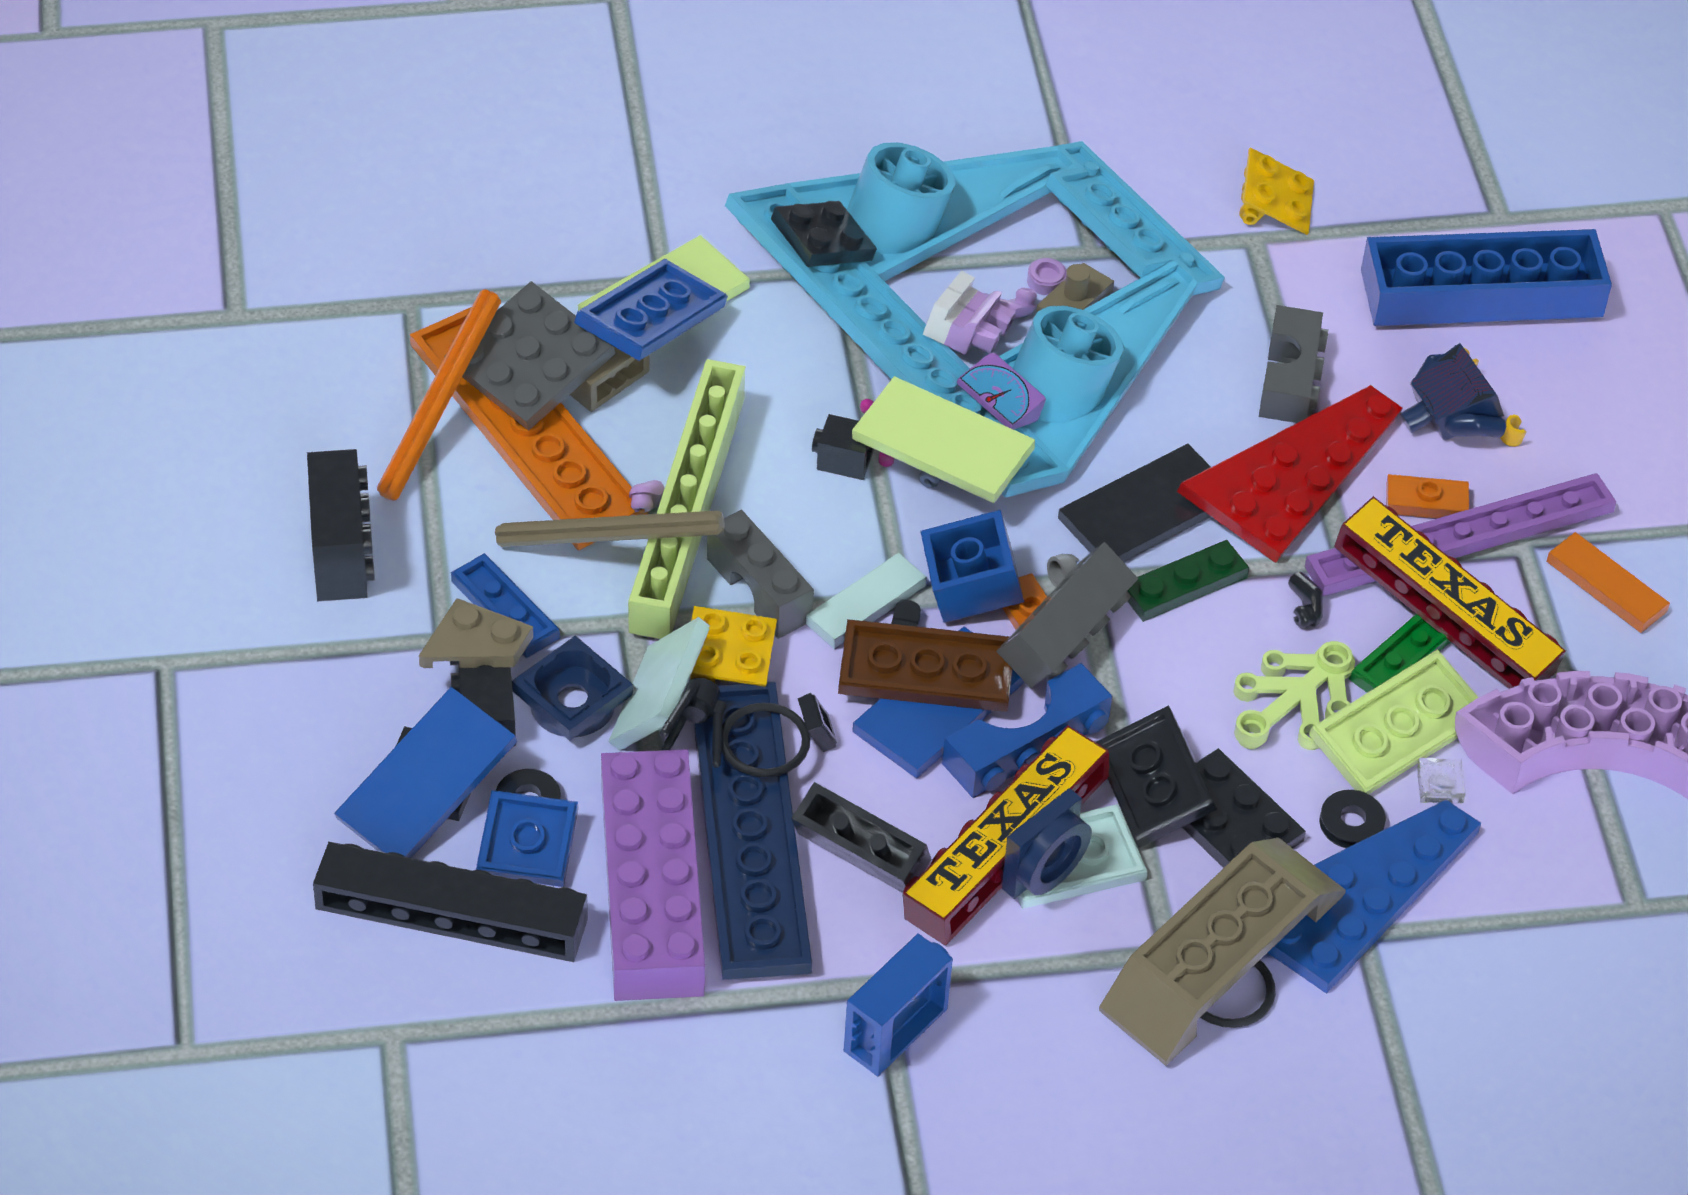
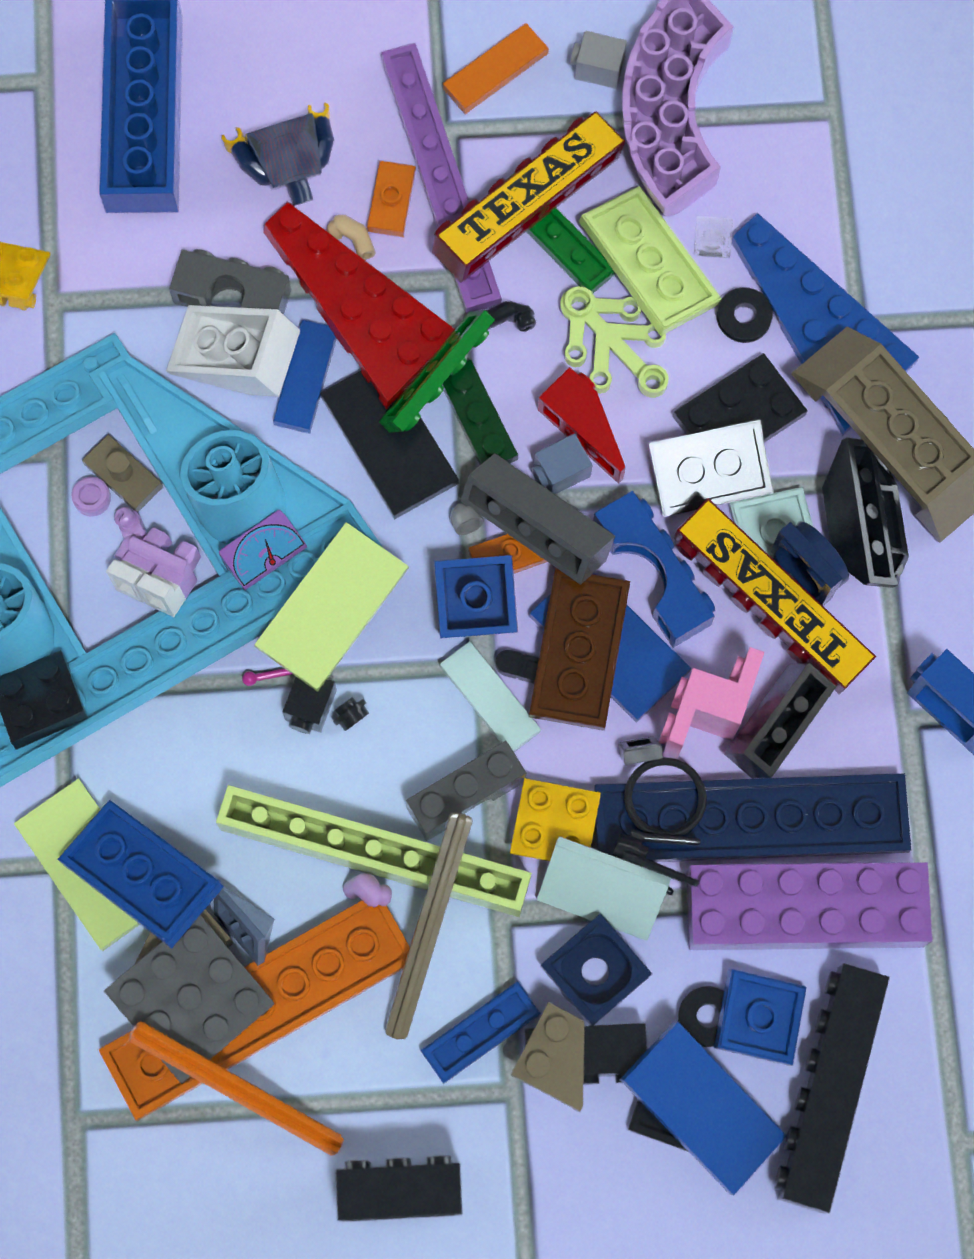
camera: 85 degrees left, 25 degrees up
none -> white slope [166,305,300,397]
none -> sand blue slope [214,887,275,965]
none -> blue tile [273,320,337,434]
none -> tan arm [327,215,376,260]
none -> black plate [333,697,369,731]
none -> green plate [379,310,495,432]
none -> sand blue brick [531,433,593,494]
none -> red slope [538,367,626,484]
none -> light grey brick [570,30,627,89]
none -> bright pink bracket [659,647,765,759]
none -> black wedge [822,438,909,588]

